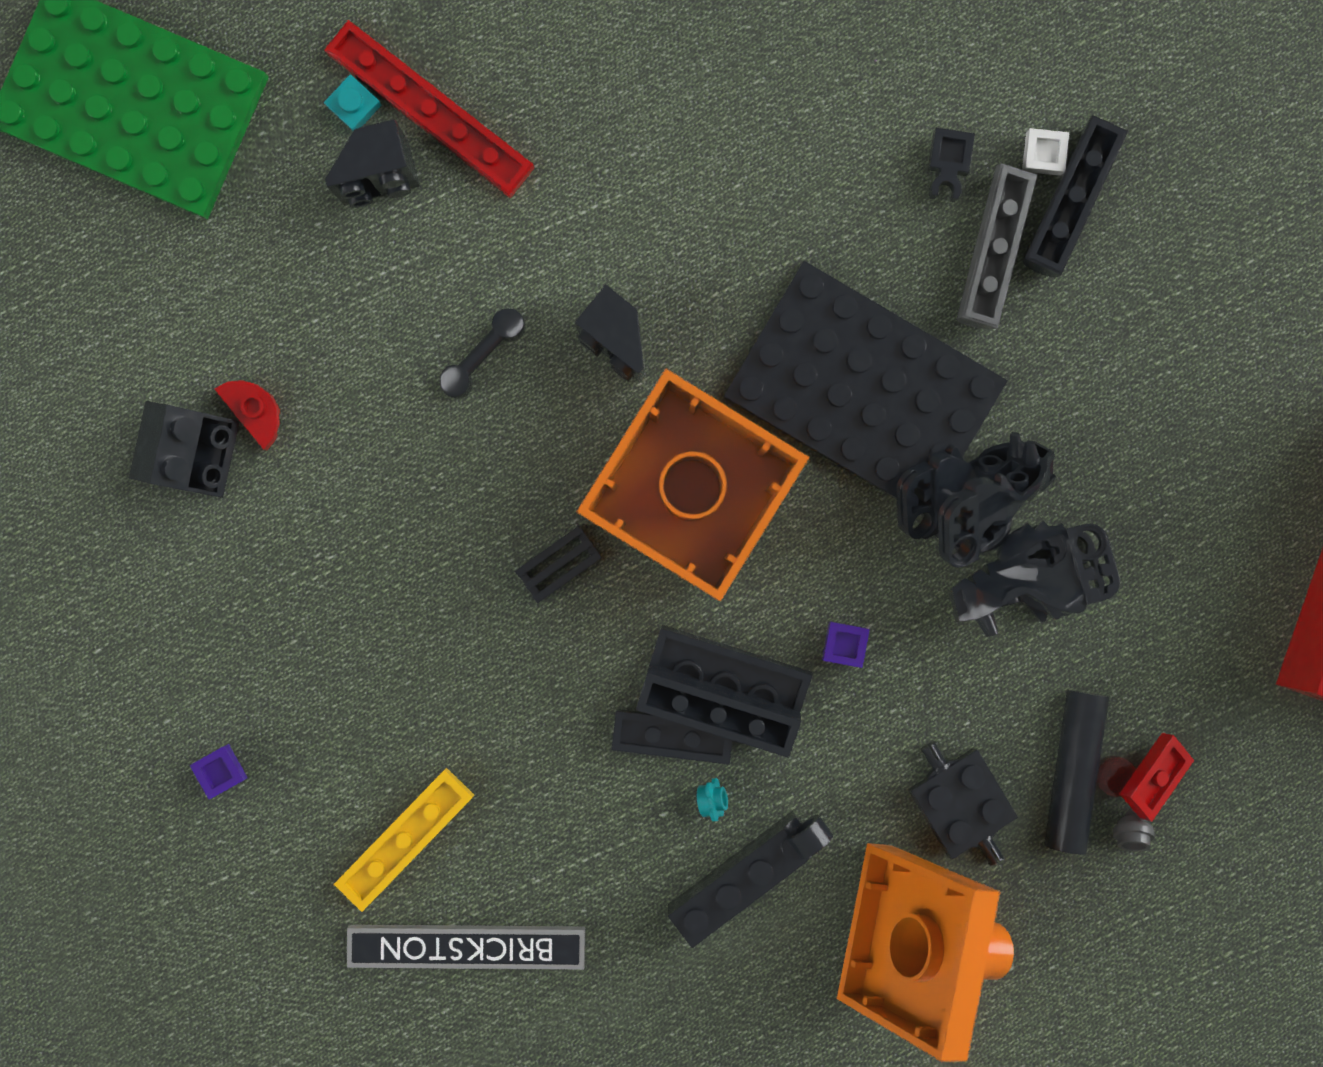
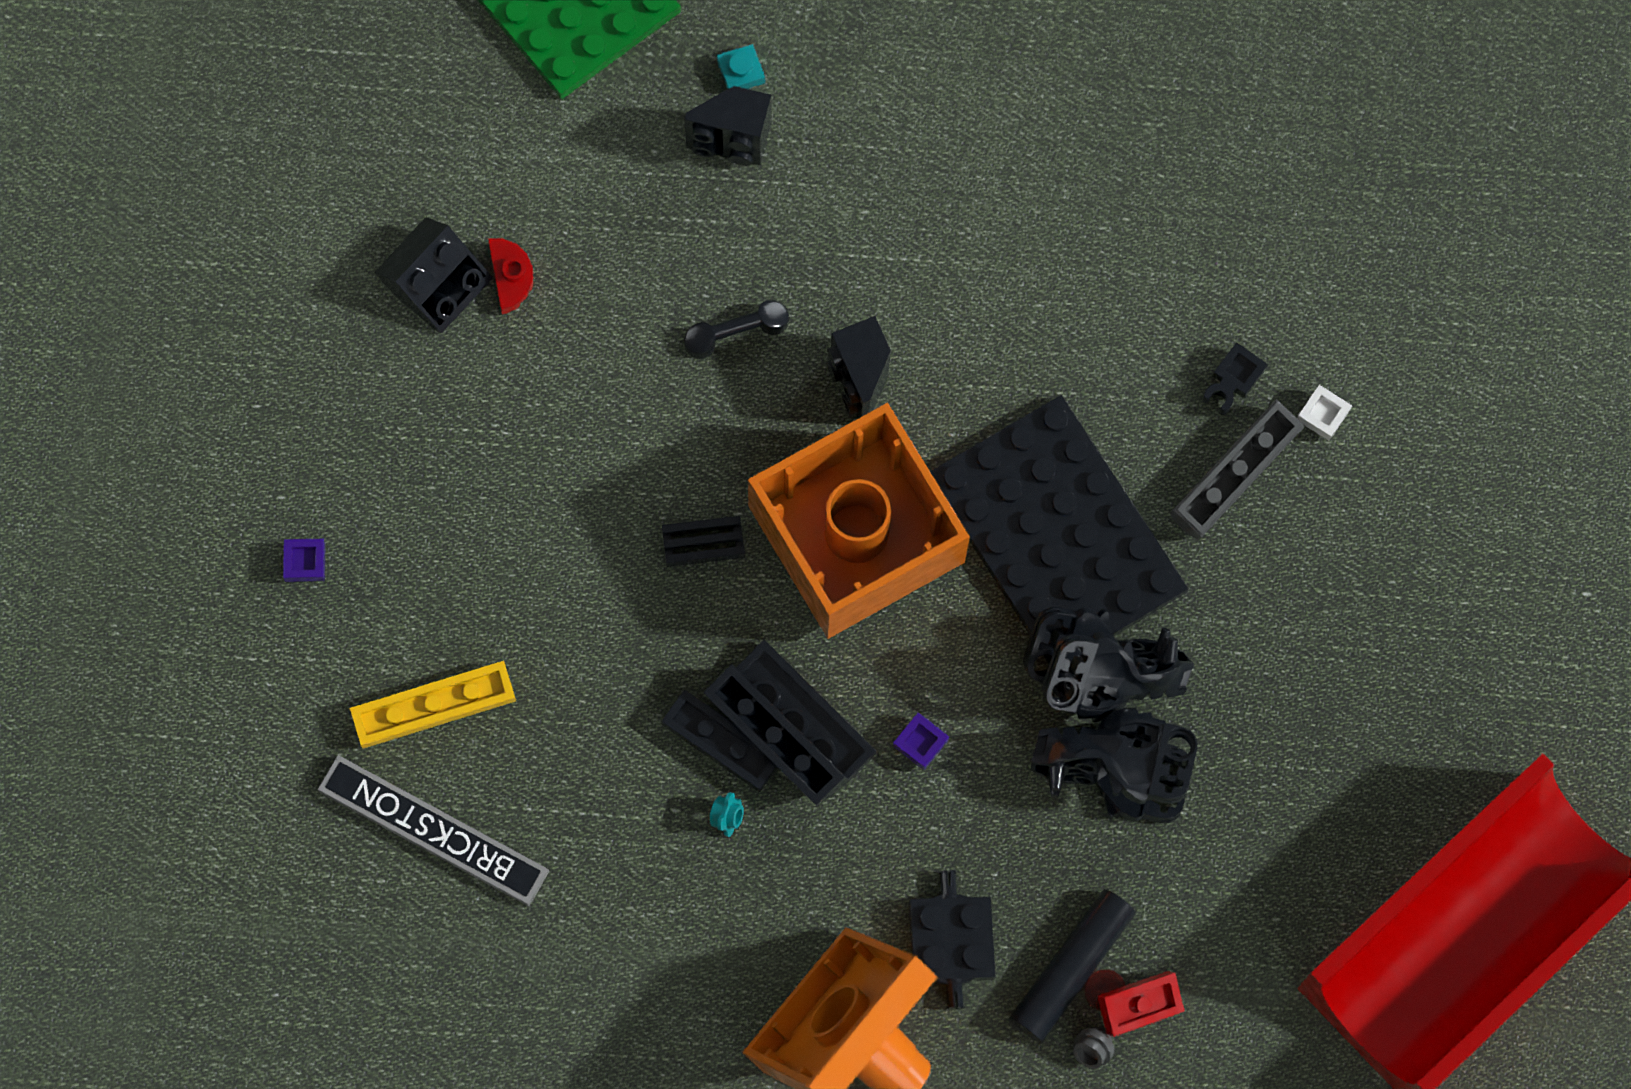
camera: 25 degrees right, 15 degrees down
red tile [324,20,535,198] -> none
black hinge [668,811,834,948] -> none
black brick [1023,115,1128,278] -> none

